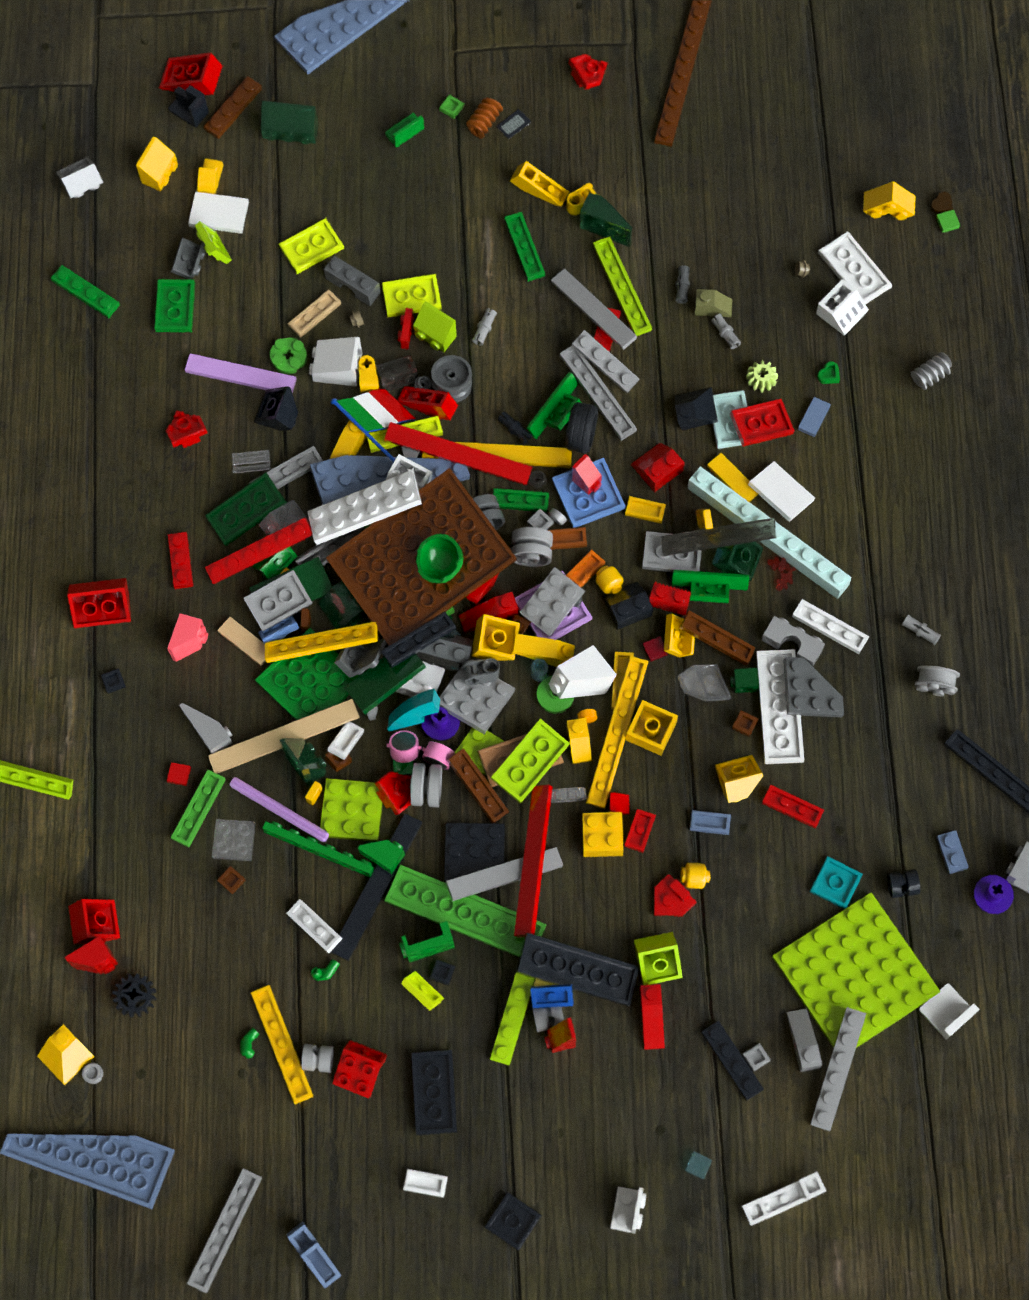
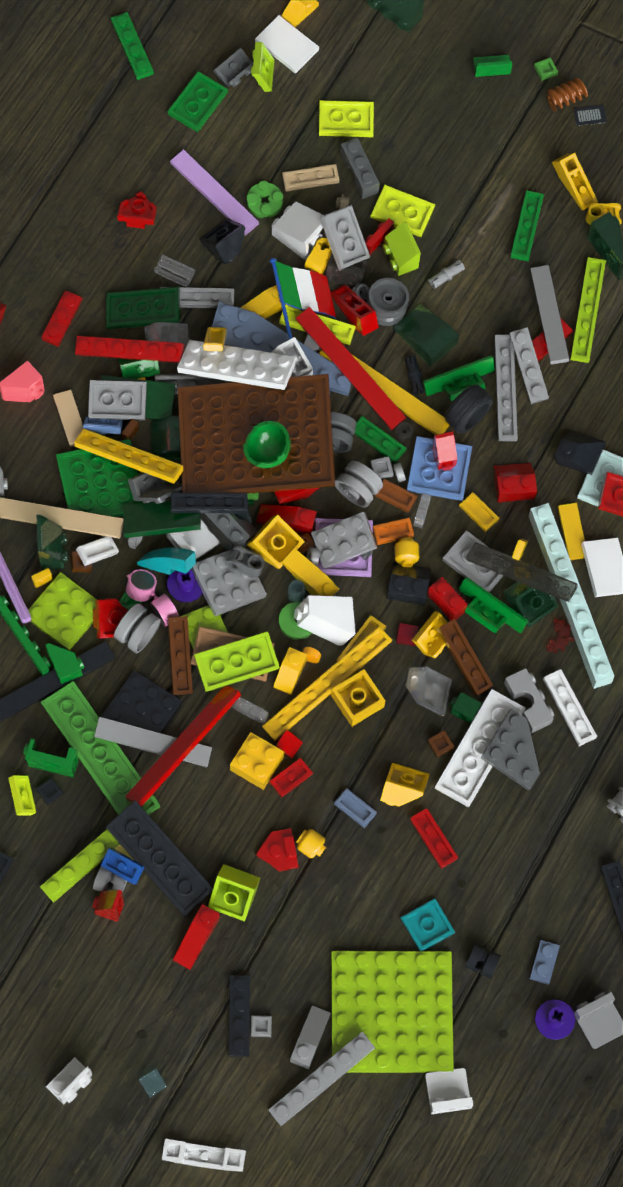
camera: 25 degrees right, 0 degrees up
none -> yellow tile [203,327,227,351]
none -> light grey tile [306,547,319,566]
none -> light grey tile [320,205,370,270]
none -> clear green slope [393,305,459,367]
none -> clear beam [413,493,432,528]

